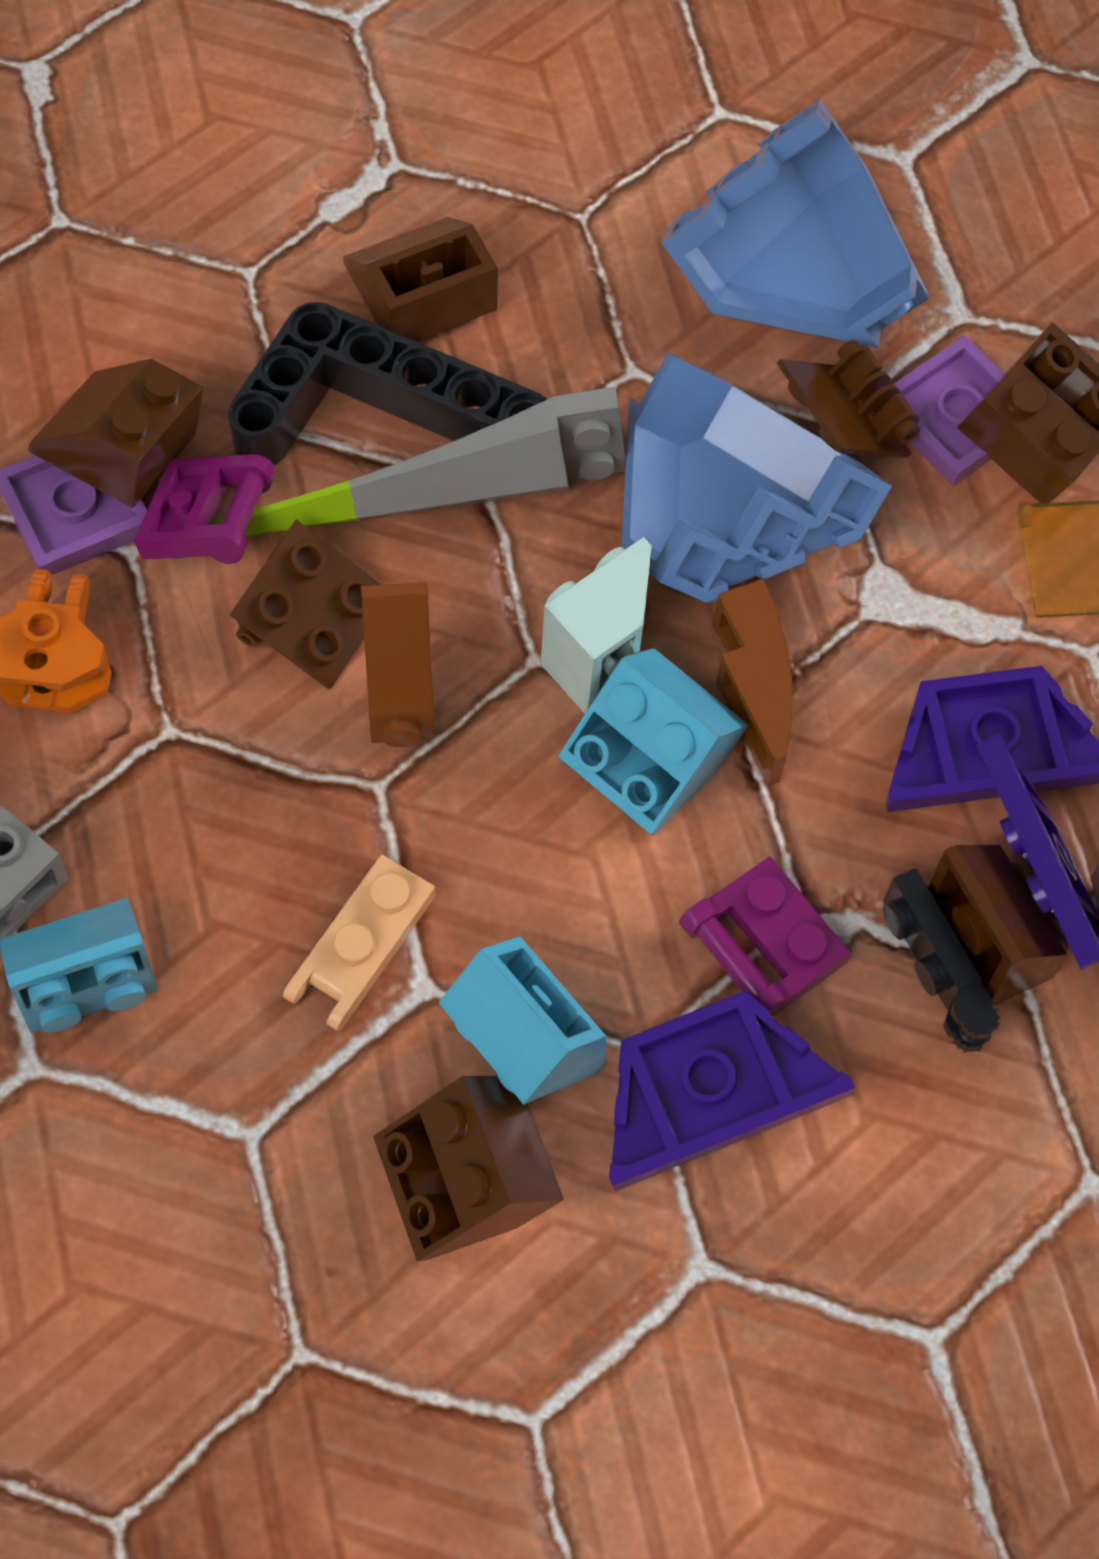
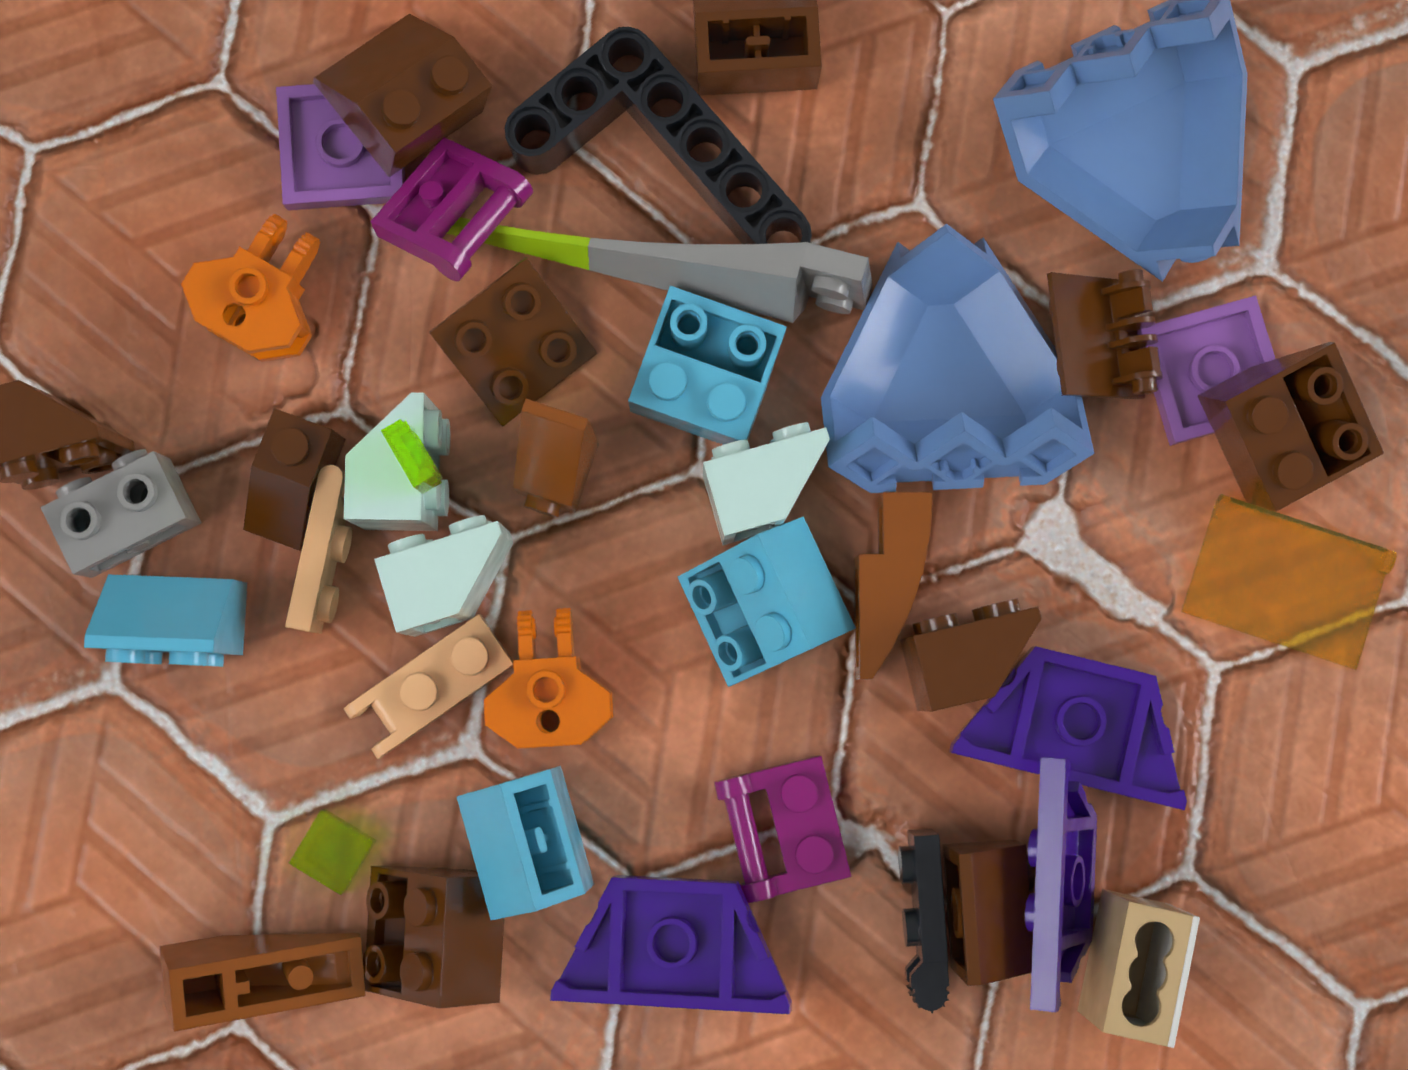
camera: 25 degrees right, 20 degrees up
none -> dark orange slope [159,933,366,1032]
none -> reddish brown slope [243,408,346,551]
none -> light nougat hinge [285,465,352,634]
none -> clear neon green tile [288,809,377,895]
none -> light aqua slope [344,392,451,531]
none -> light aqua slope [374,515,513,637]
none -> clear neon green tile [381,419,443,494]
none -> orange hinge [484,608,614,749]
none -> medium azure slope [628,285,787,445]
none -> reddish brown slope [900,598,1042,712]

